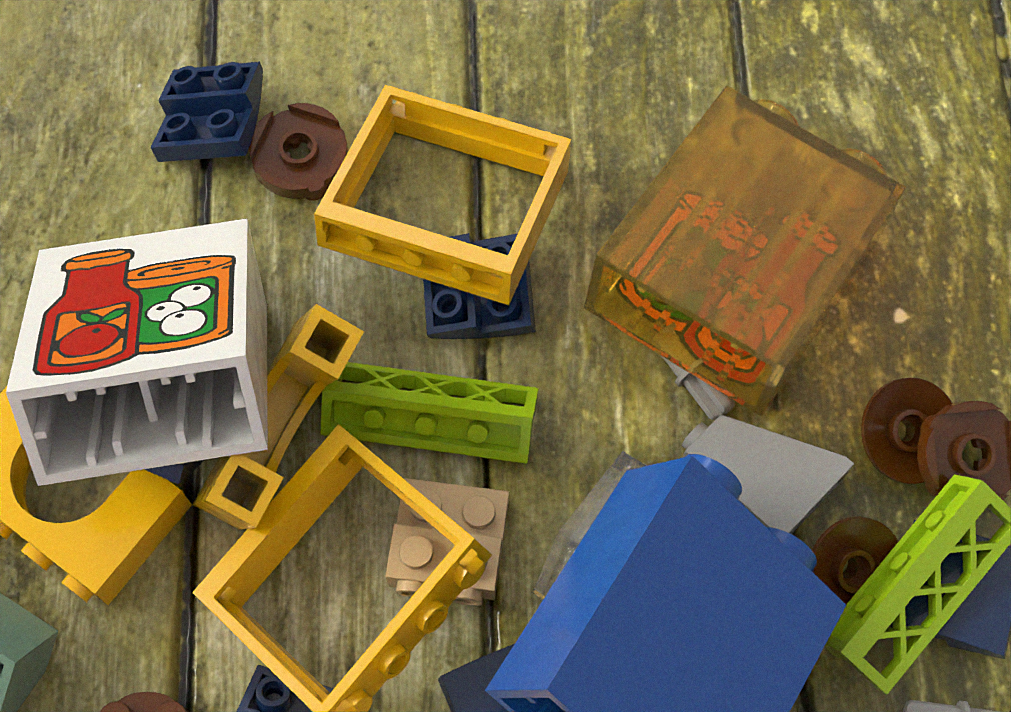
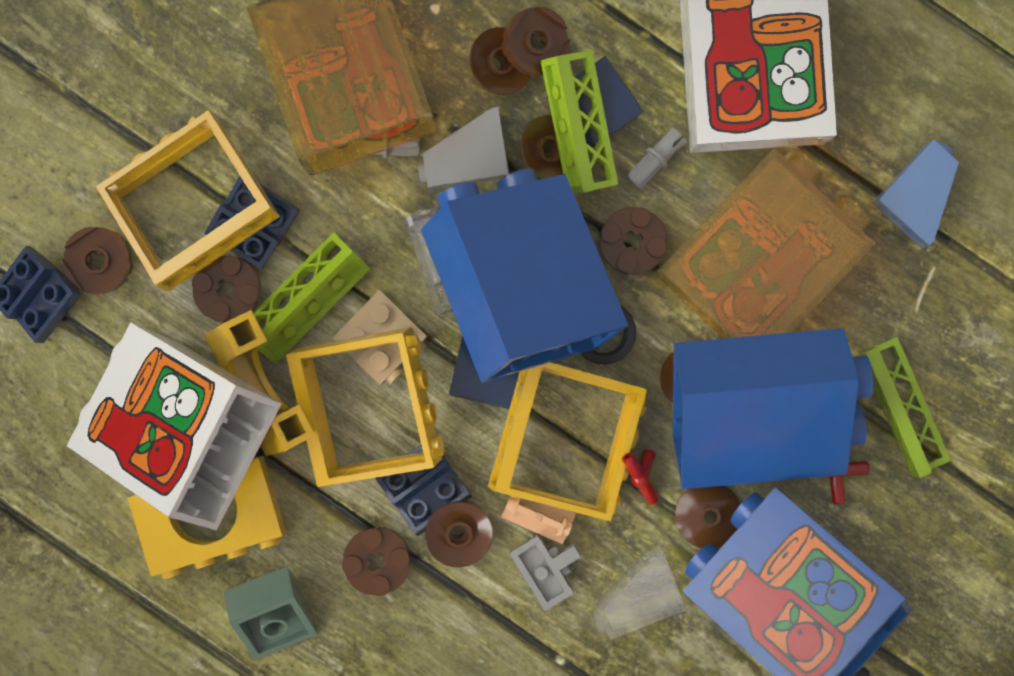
camera: 55 degrees left, 20 degrees up
none -> reddish brown plate [192,255,261,322]

